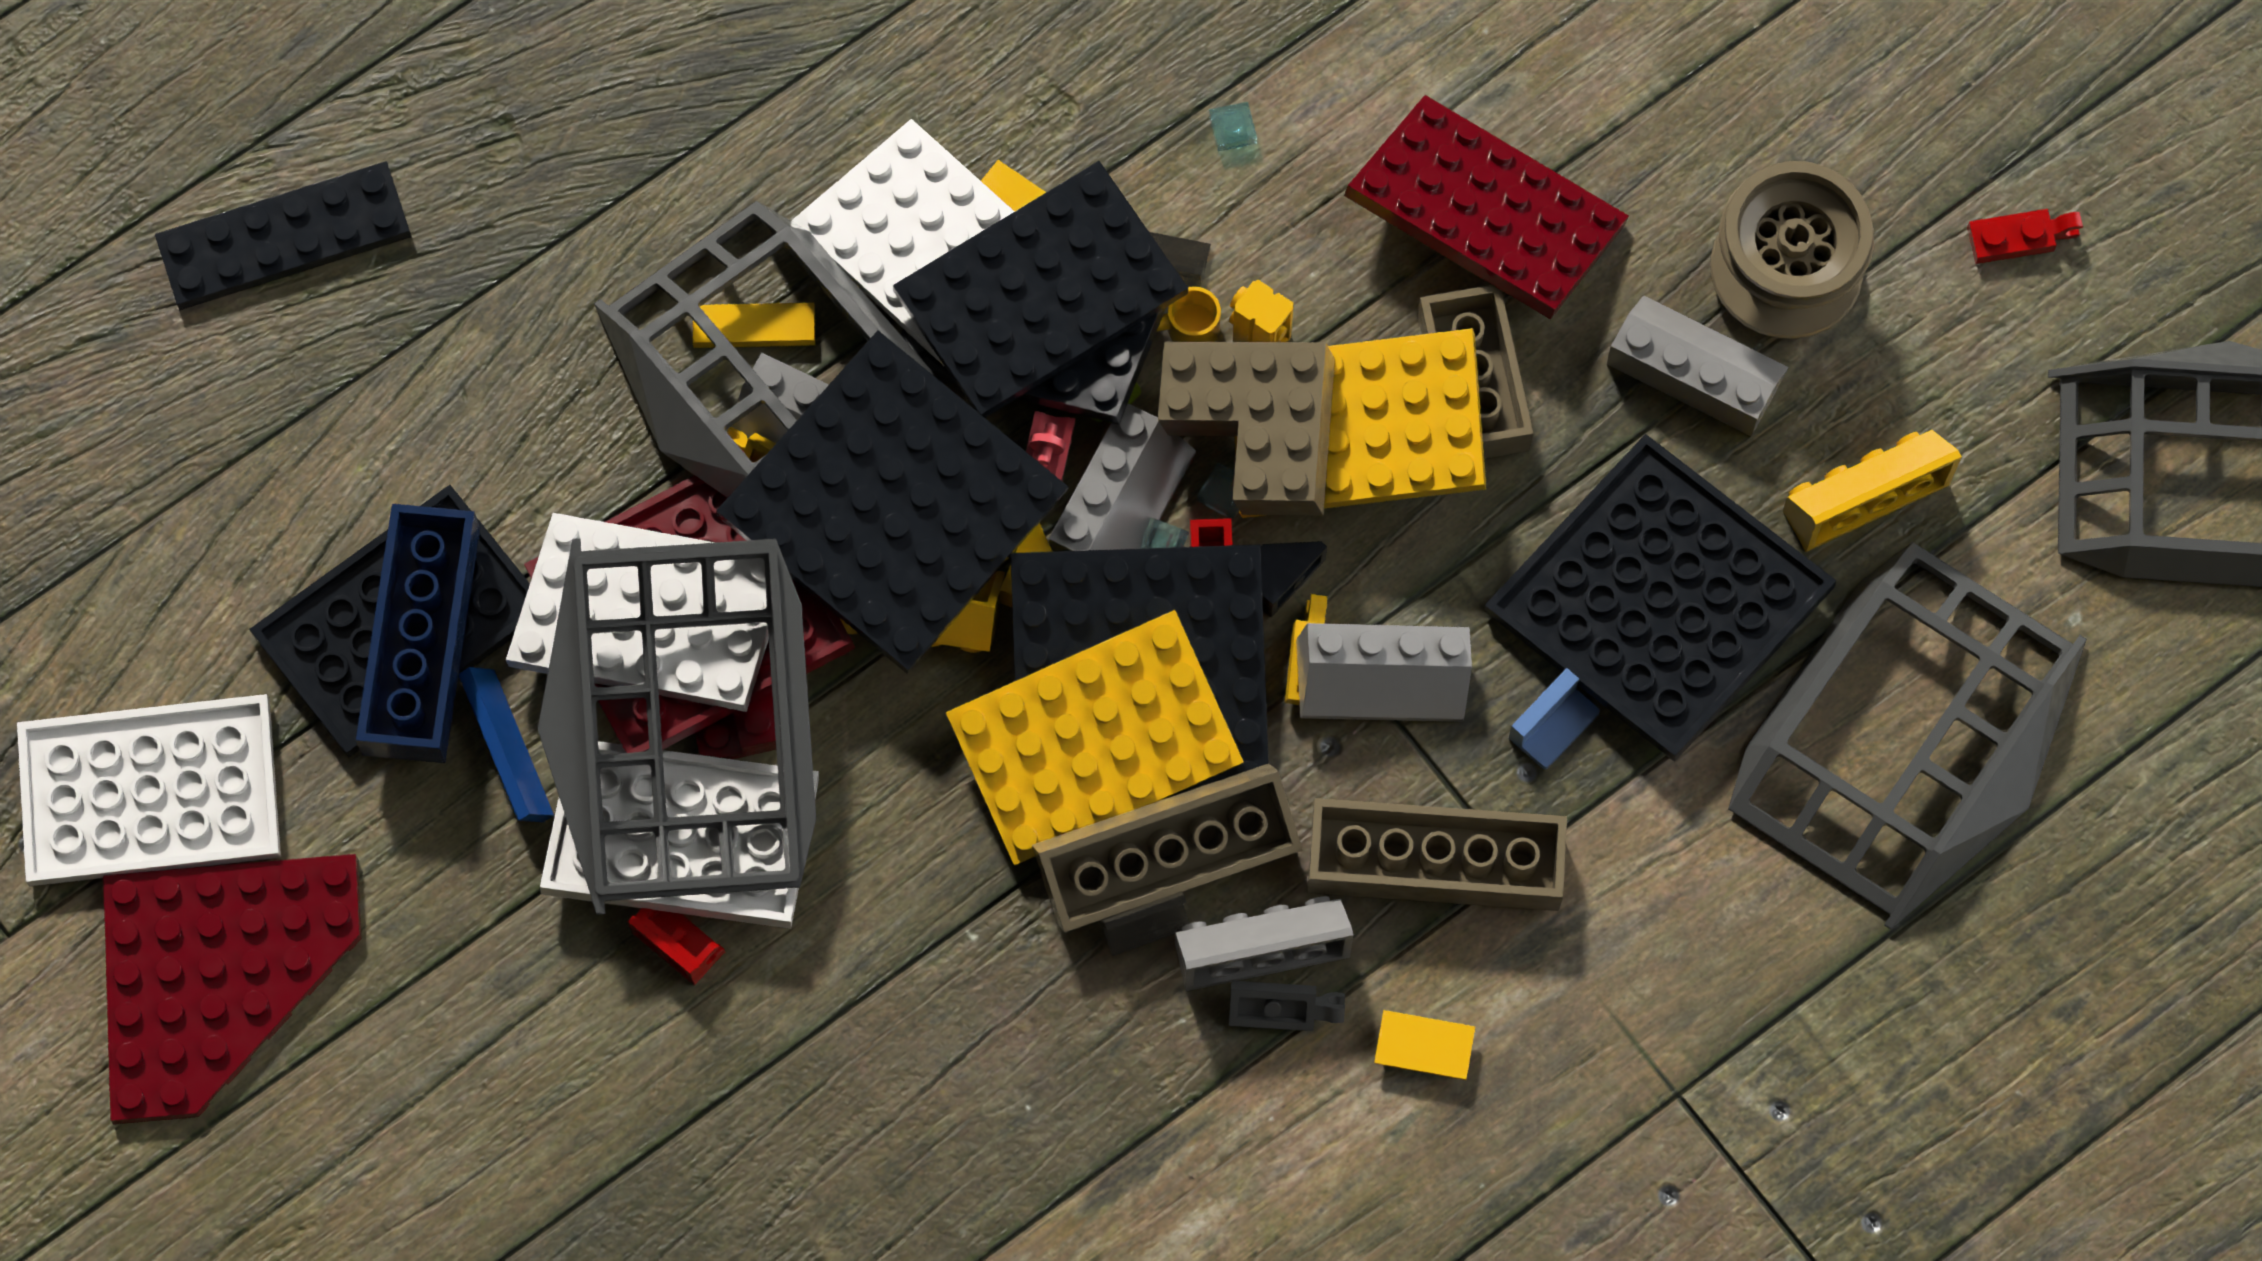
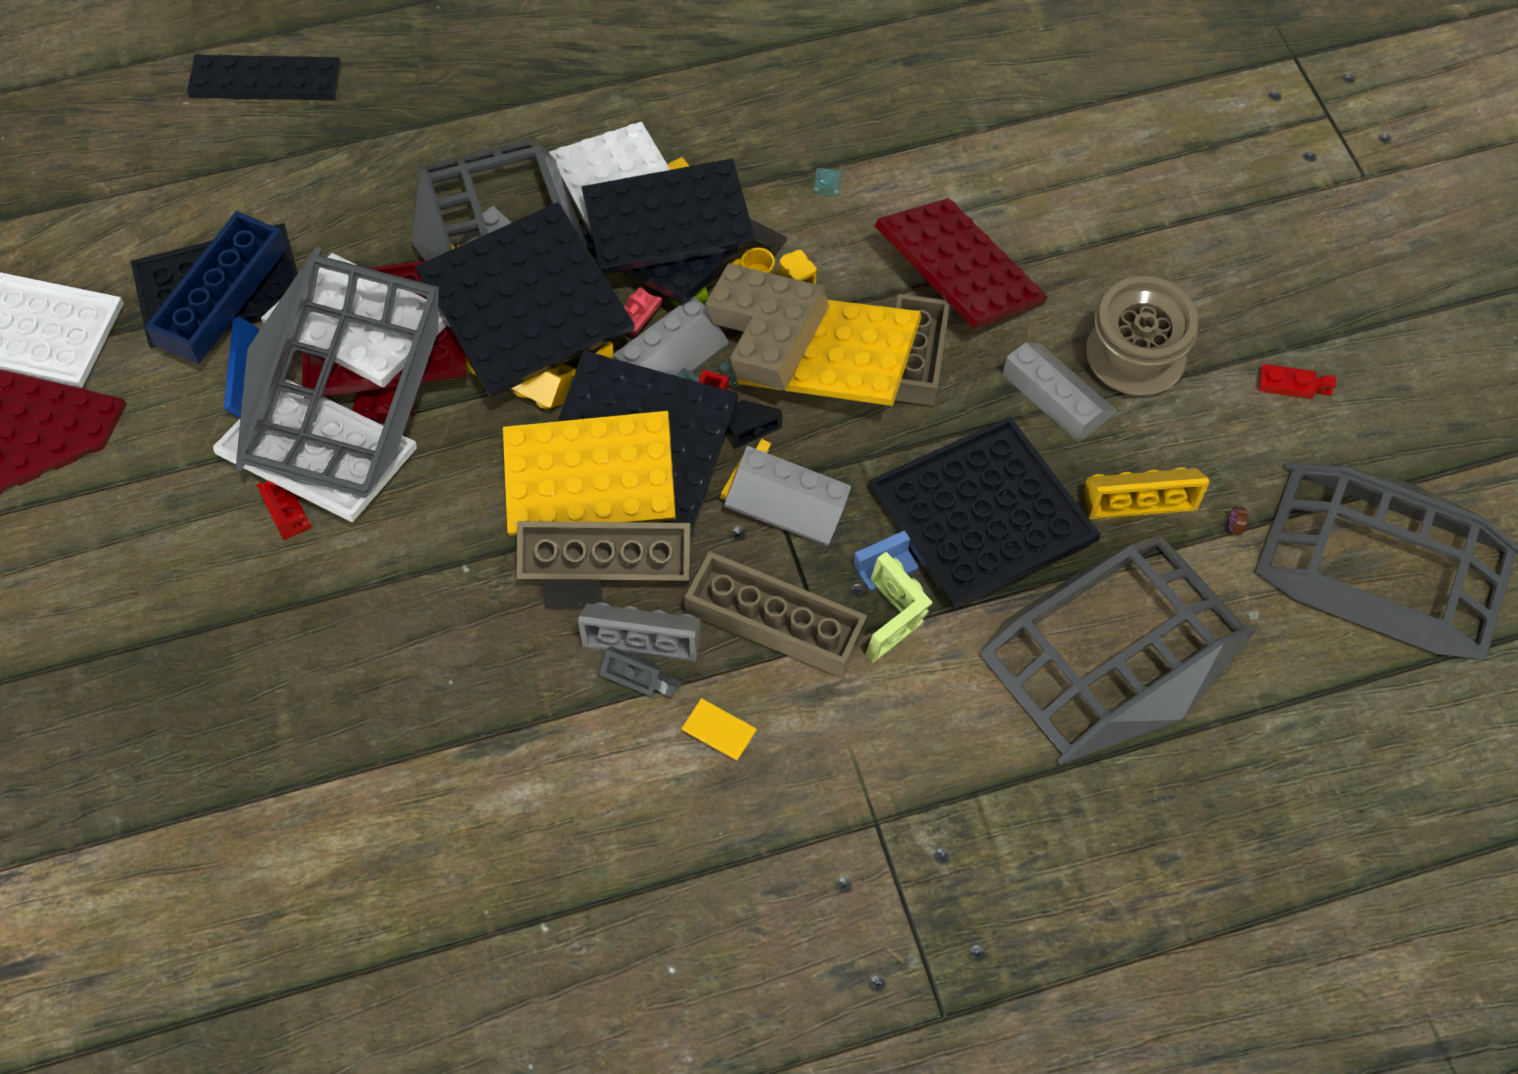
camera: 20 degrees right, 10 degrees down
yellow tile [693,303,815,348] -> none
none -> yellowish green bracket [865,552,933,664]
none -> reddish brown tile [1228,506,1248,535]

